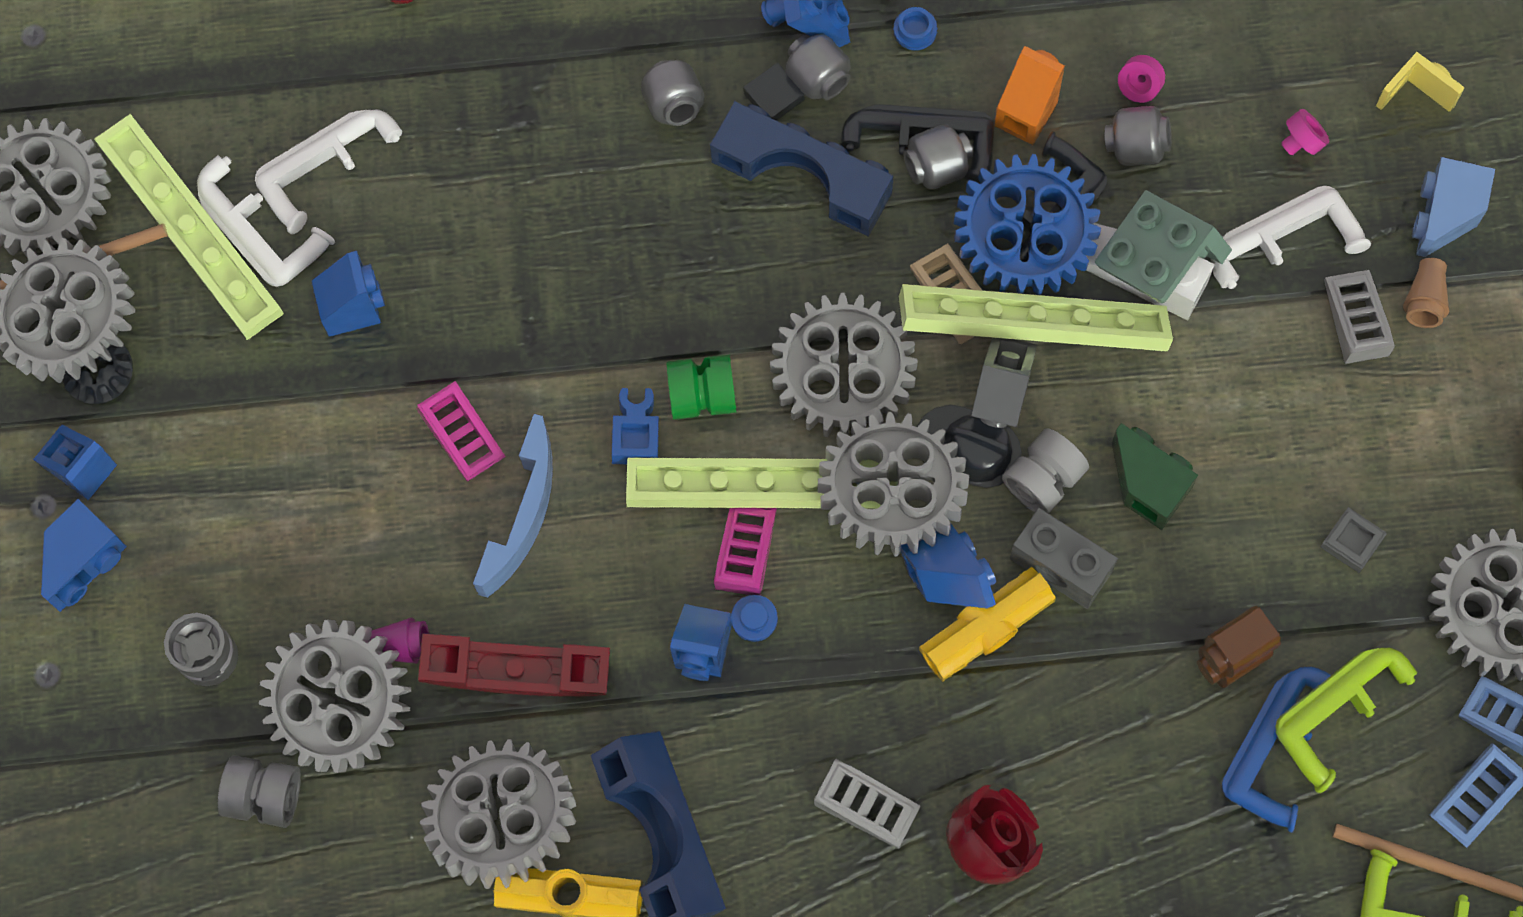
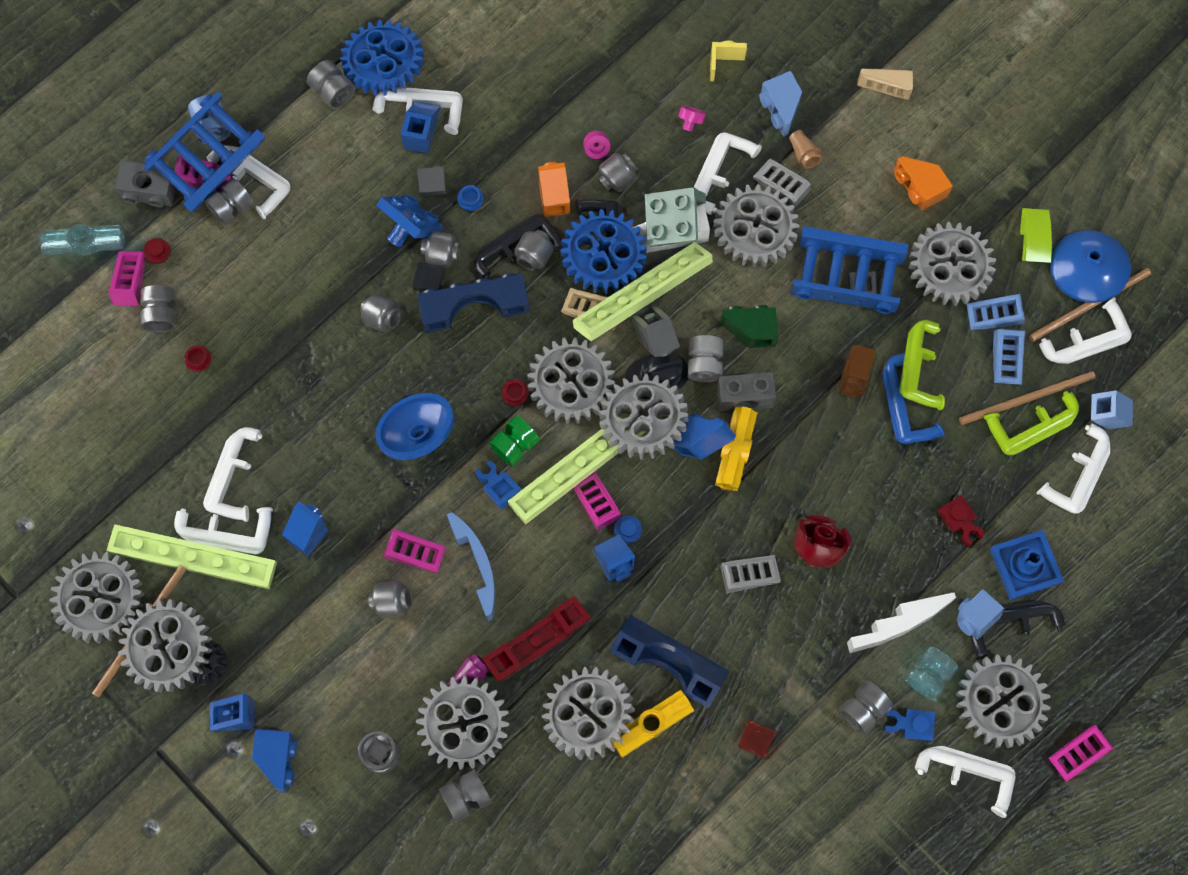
camera: 45 degrees left, 0 degrees up
none -> flat silver head [369,580,413,618]
none -> blue dish [376,393,454,460]
none -> dark red plate [502,380,529,406]
none -> light grey gear [713,184,799,268]
none -> blue fence [791,226,908,314]

